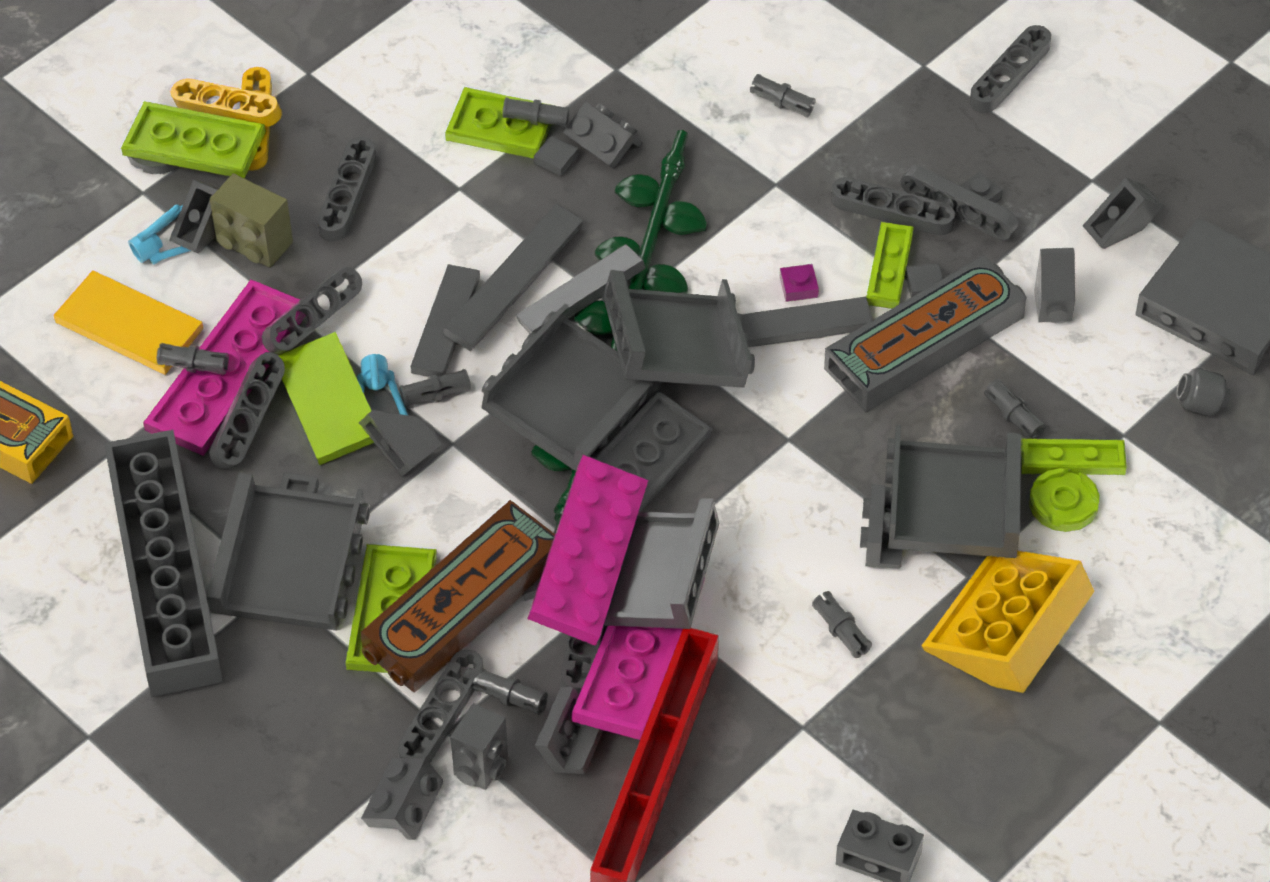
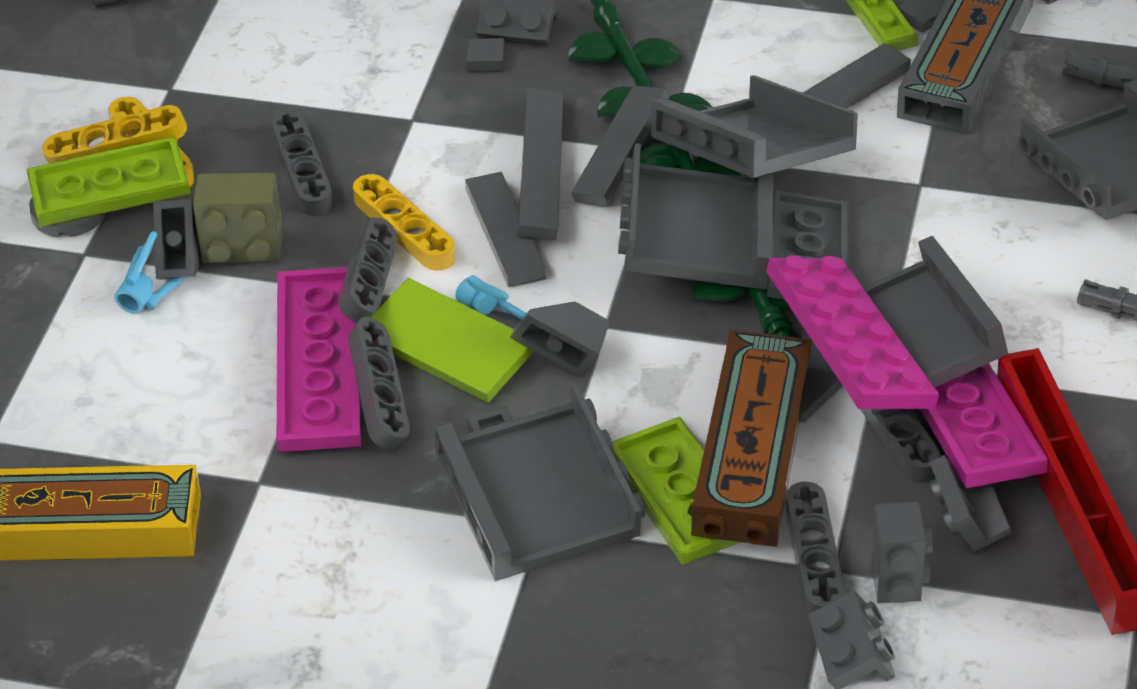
camera: 30 degrees left, 10 degrees down
yellow tile [53,270,204,375] -> none
dark grey brick [104,430,223,697] -> none
dark grey pin [157,343,229,375] -> none
dark grey pin [399,369,471,407] -> none
lime tile [445,87,556,159] -> none
dark grey pin [473,668,548,715] -> none
dark grey pin [502,97,570,127] -> none
magenta plate [779,264,819,302] -> none
dark grey bracket [860,484,902,569] -> none
none -> yellow beam [353,174,456,271]

